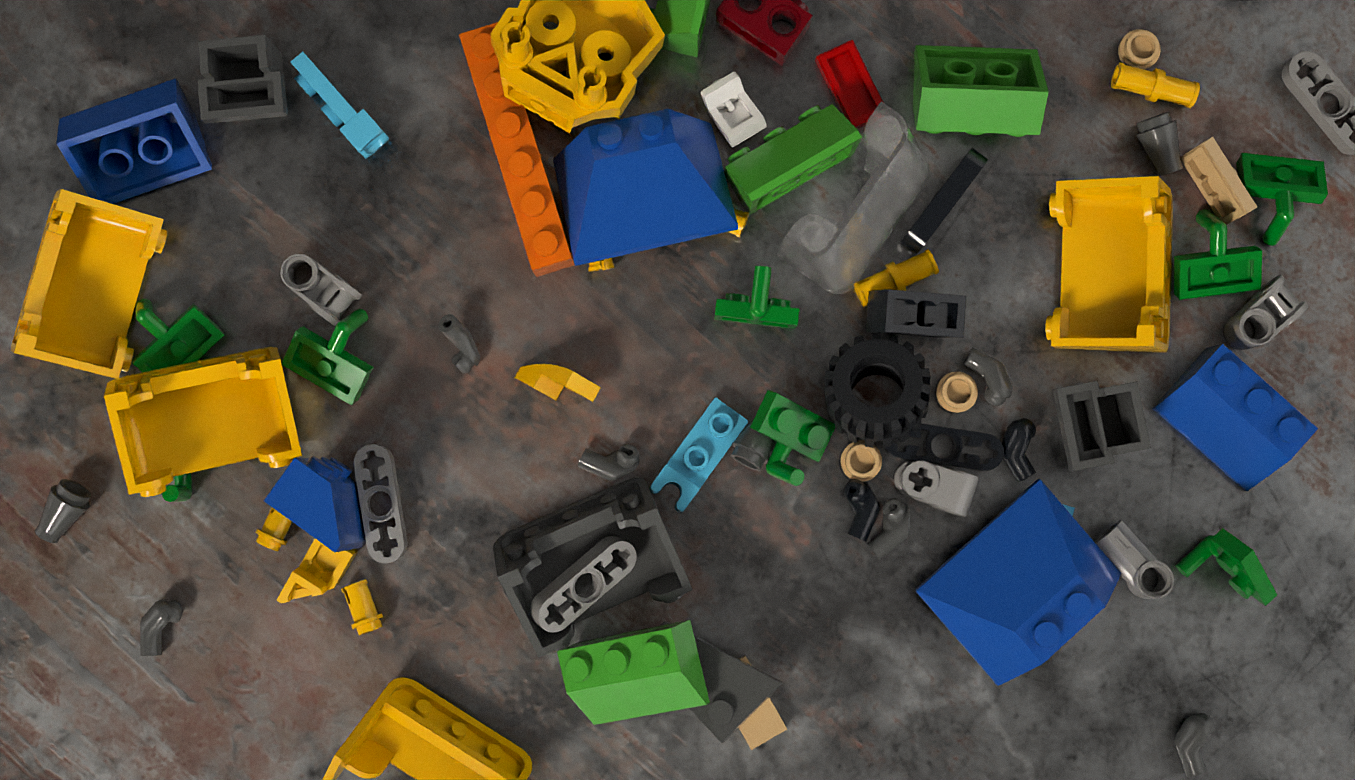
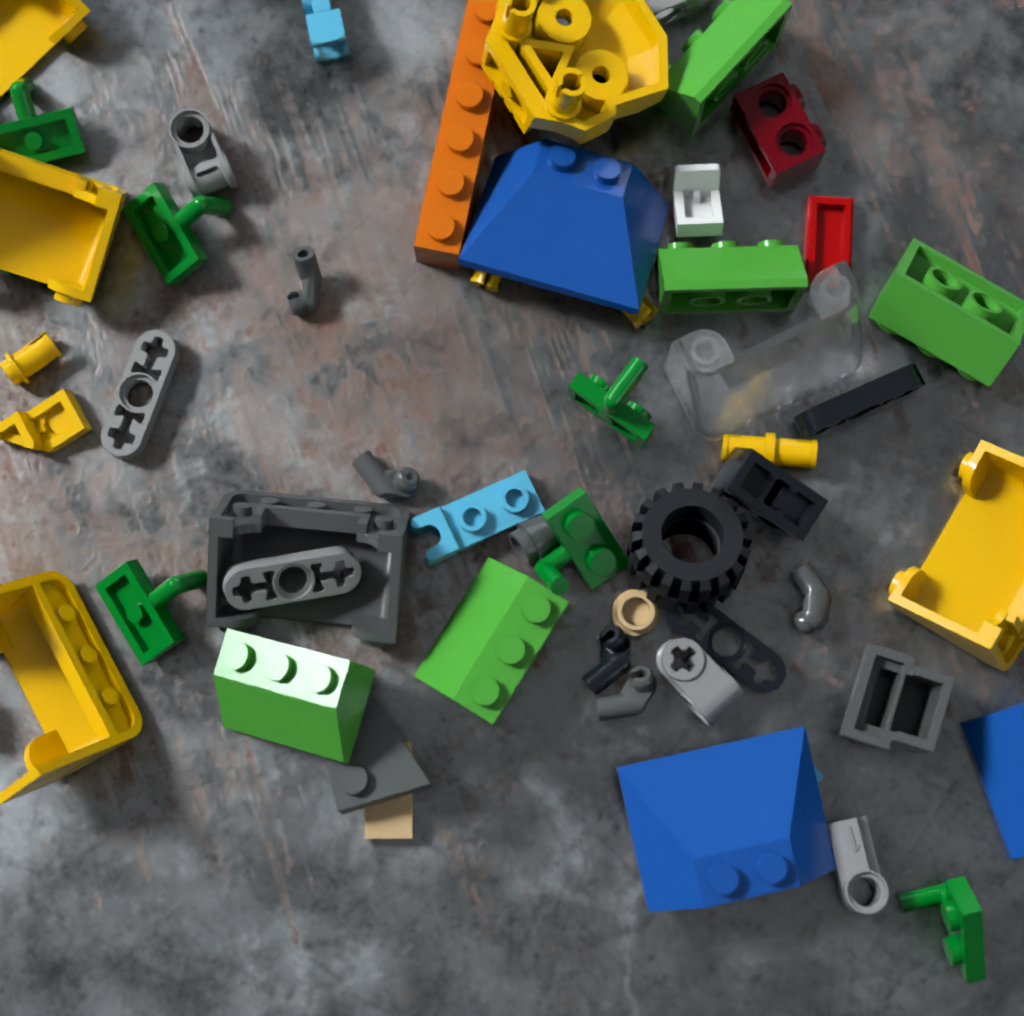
camera: 25 degrees right, 5 degrees down
blue slope [264,456,366,553] -> none
yellow pin [341,579,383,636] -> none
yellow slope [514,364,601,402] -> none
tan plate [936,371,978,413] -> none
black arm [1002,418,1036,482] -> none
none -> green plate [95,559,207,666]
none -> bright green slope [414,557,569,726]

